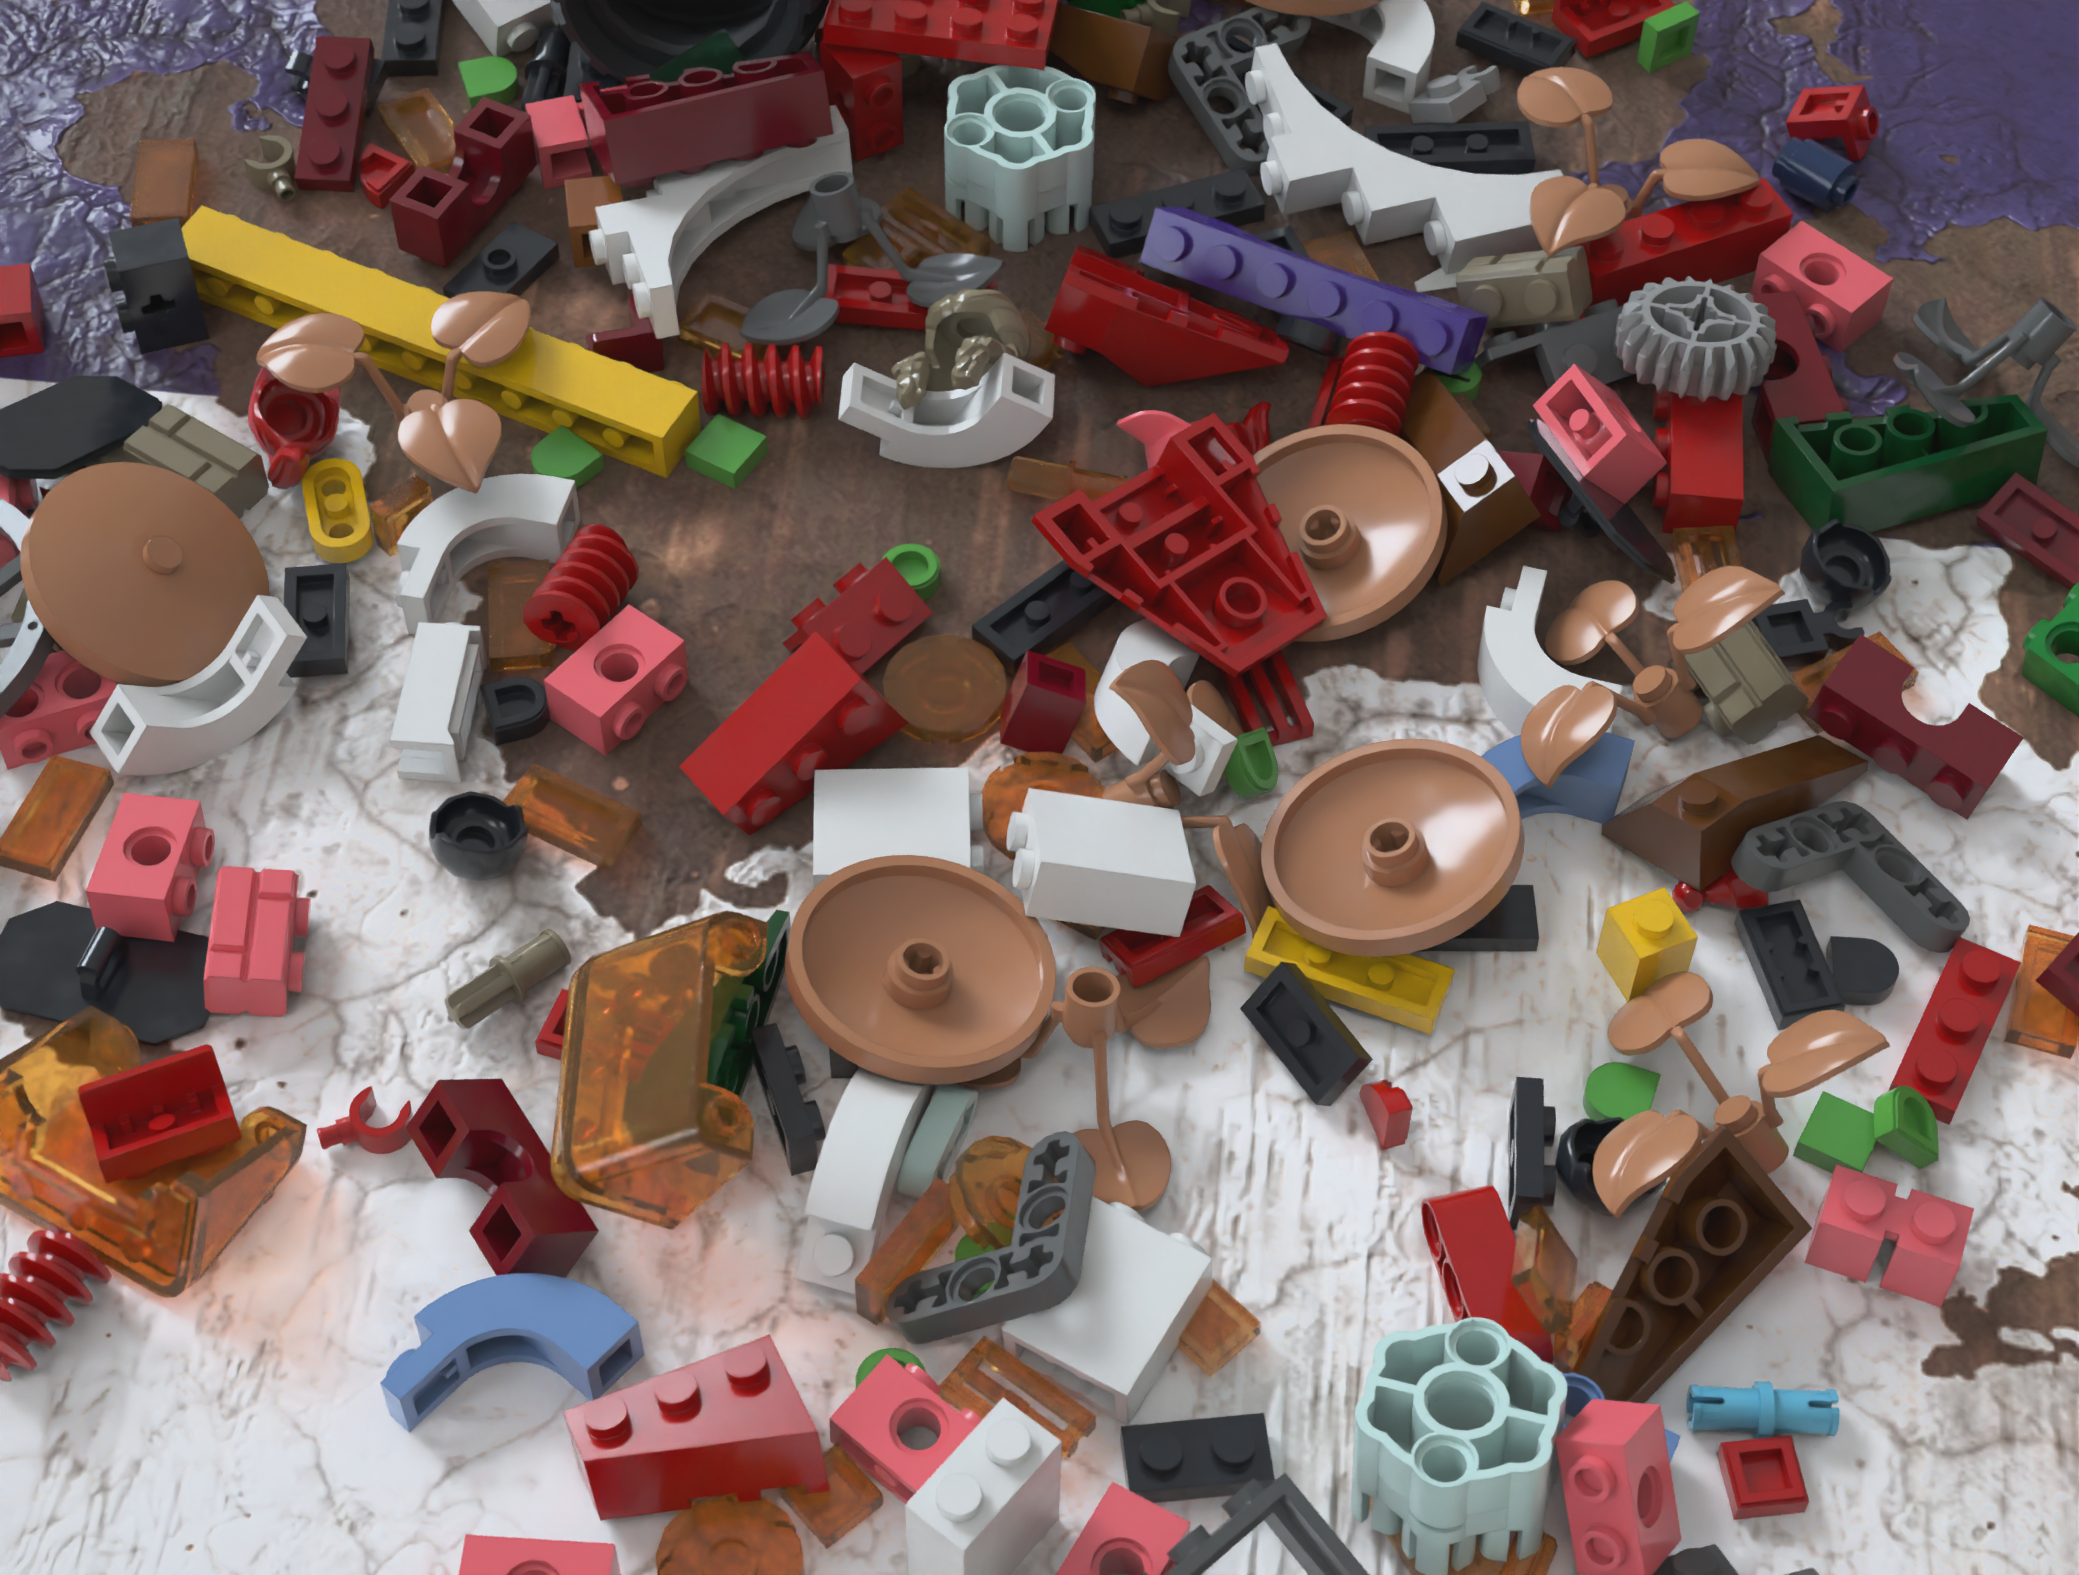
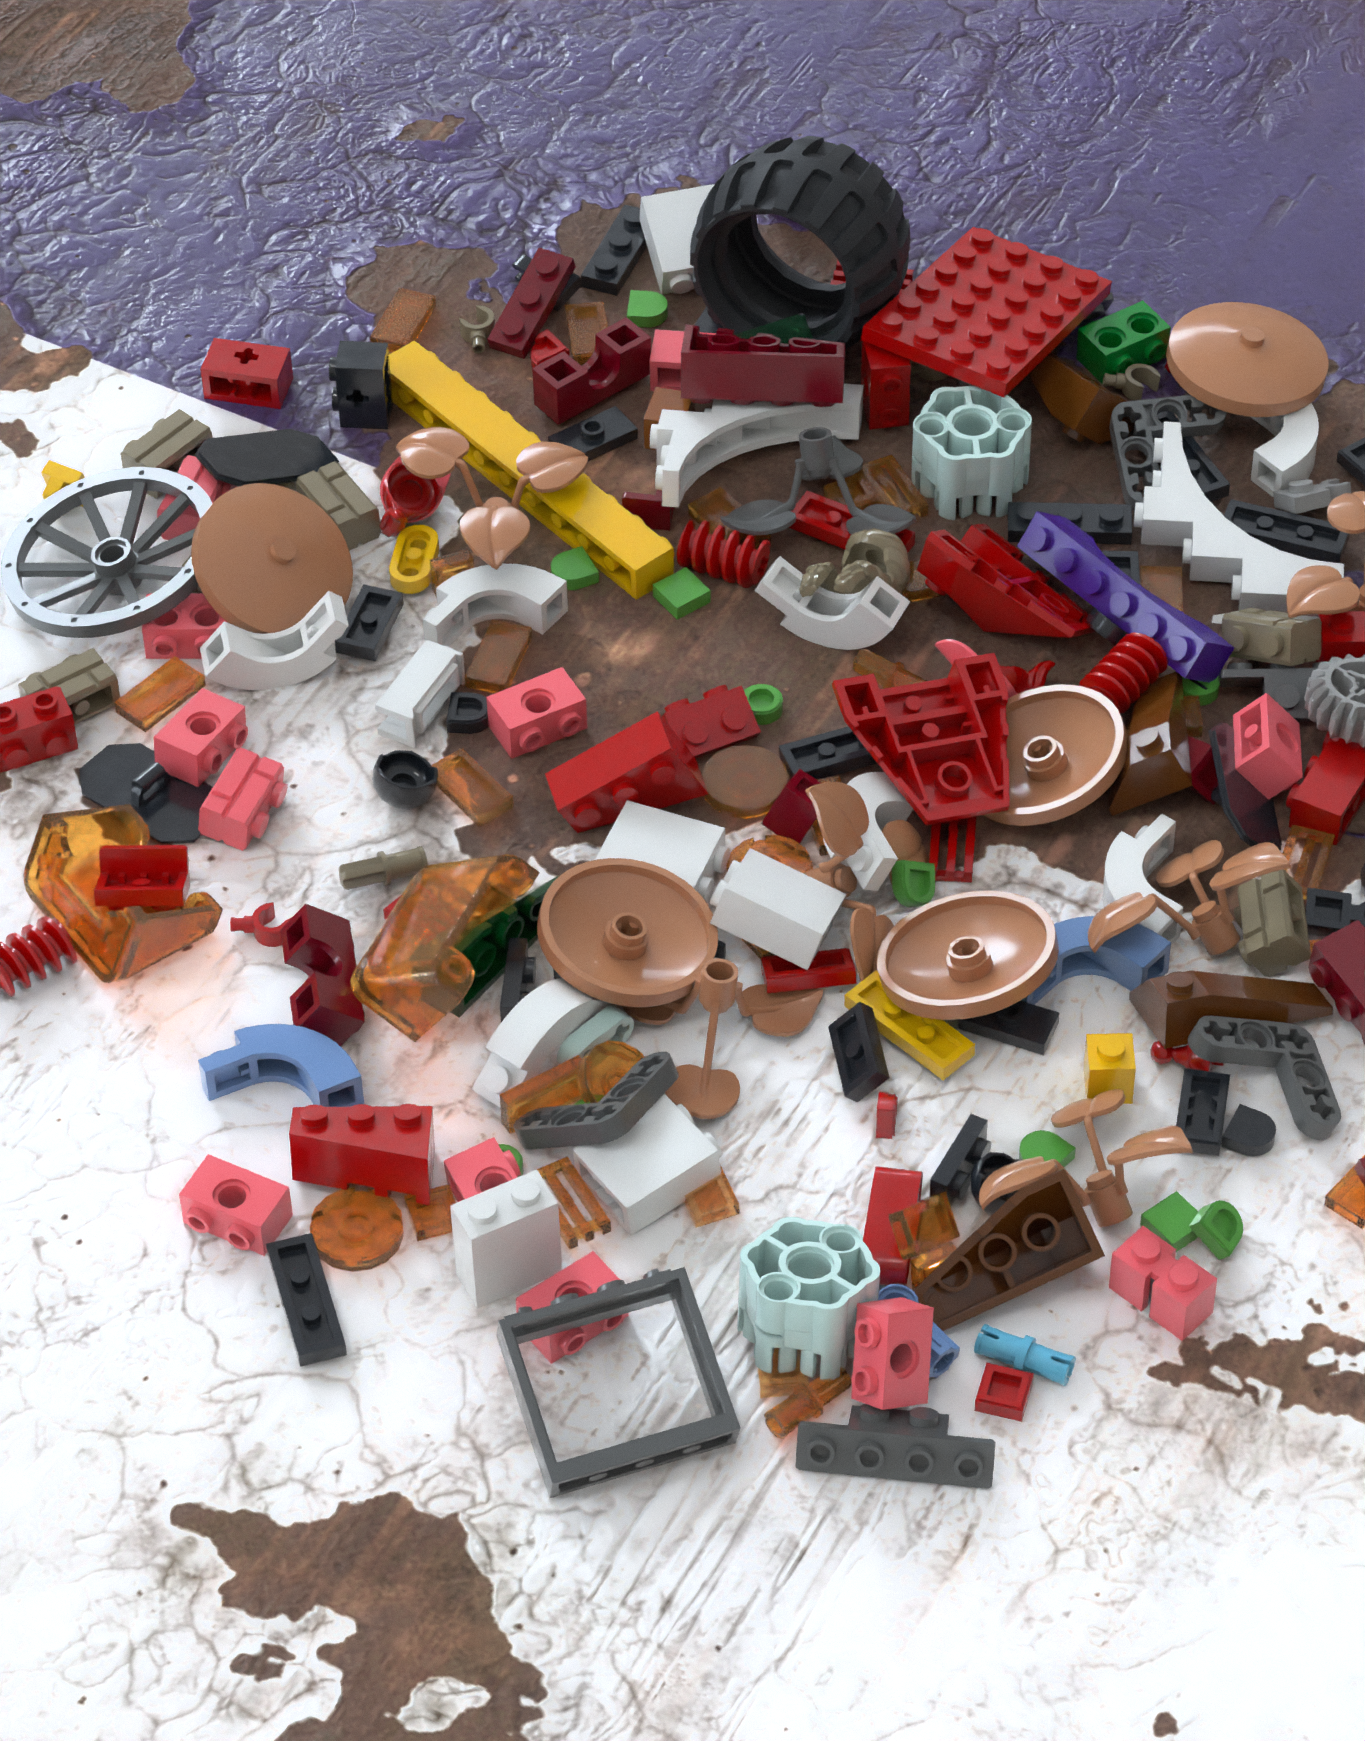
camera: 25 degrees right, 5 degrees down
black axle [521,27,571,112] -> none
red piece [523,523,639,651] -> none
black plate [1120,1413,1275,1503] -> none
red plate [1888,937,2021,1125] -> none

